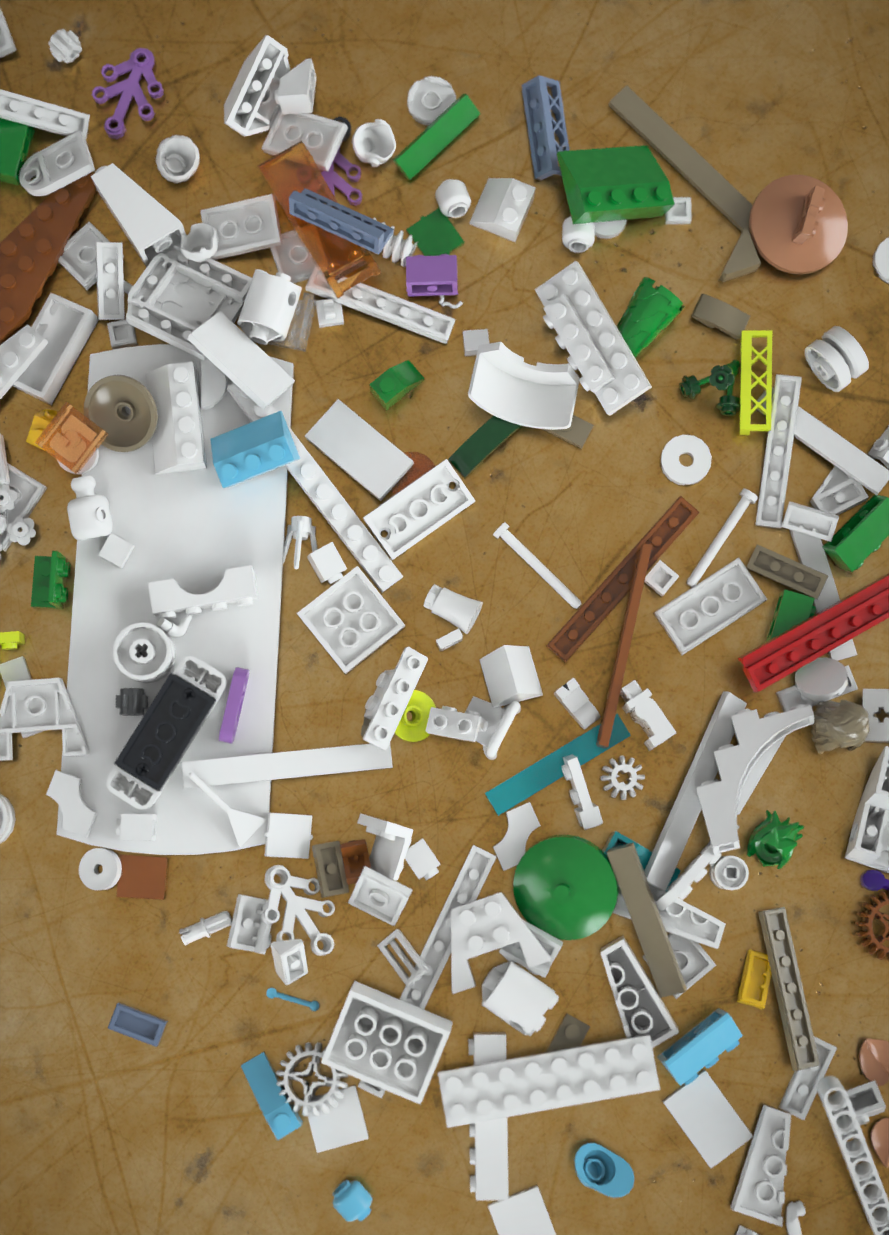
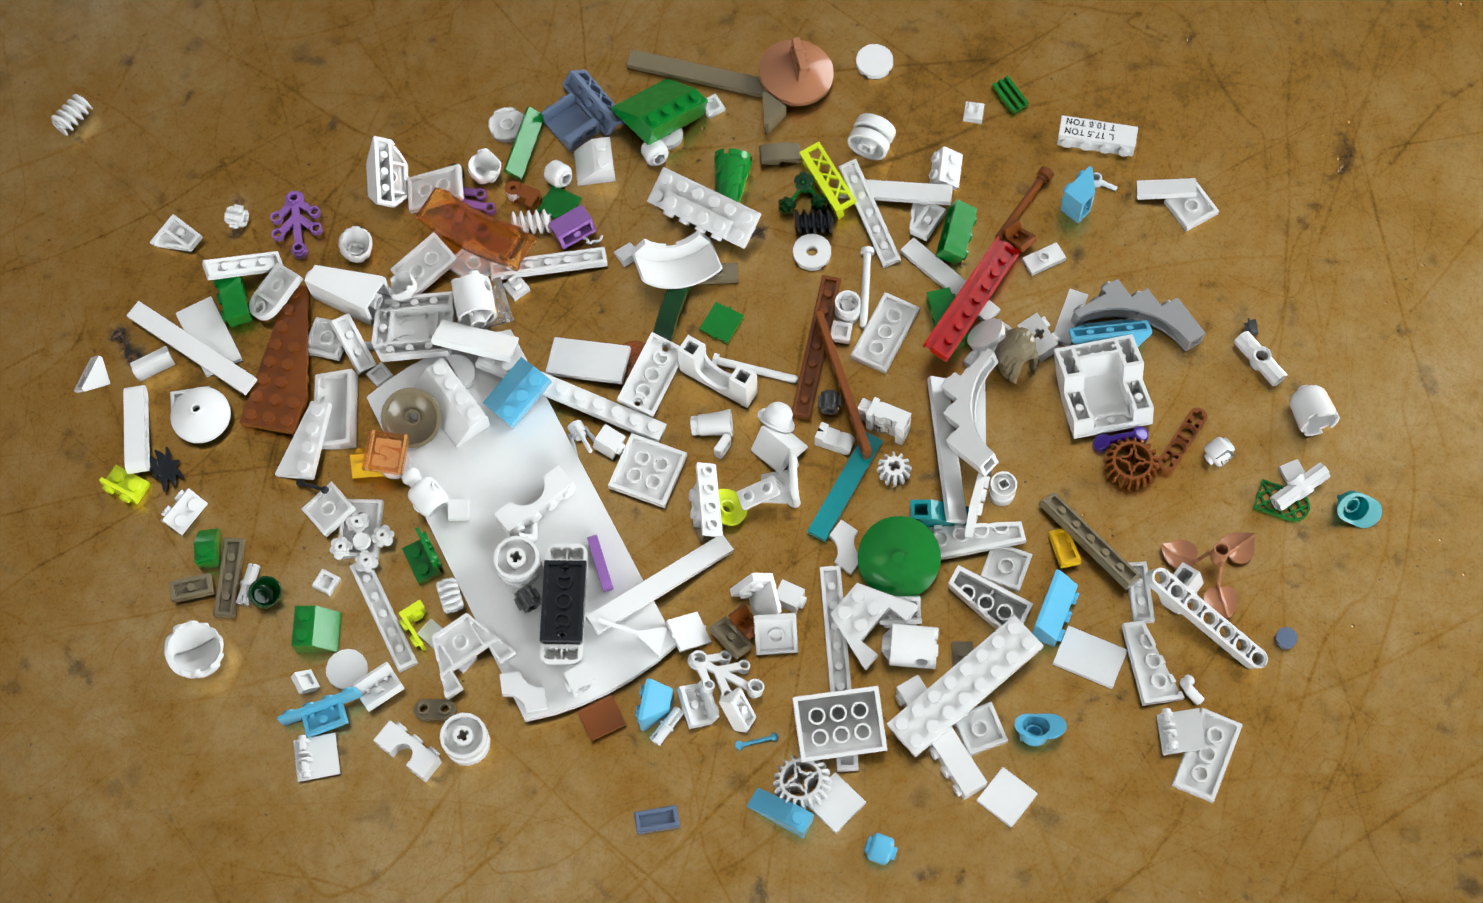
camera: 20 degrees left, 15 degrees down
white piece [79,848,122,890] -> none
white slope [275,58,316,115] -> none
sand blue fence [289,188,393,255] -> none
green slope [369,360,425,411] -> none
white tile [377,929,430,988] -> none
white plate [561,754,603,830] -> none
dark tan tile [607,843,687,998] -> none
dark tan plate [746,544,828,600] -> none
green hair [747,810,804,869] -> none
white plate [781,501,839,542] -> none
none -> white gear [436,577,464,614]
none -> dark orange leg [505,181,543,214]
none -> sand blue panel [541,92,600,152]
none -> medium azure slope [635,678,674,731]
none -> white arch [677,335,758,408]
none -> green piece [699,302,744,344]
none -> white hat [757,401,795,433]
none -> black piece [795,209,834,234]
none -> dark grey gear [818,390,842,415]
none -> white wheel [835,290,861,324]
none -> white tile [954,702,1008,756]

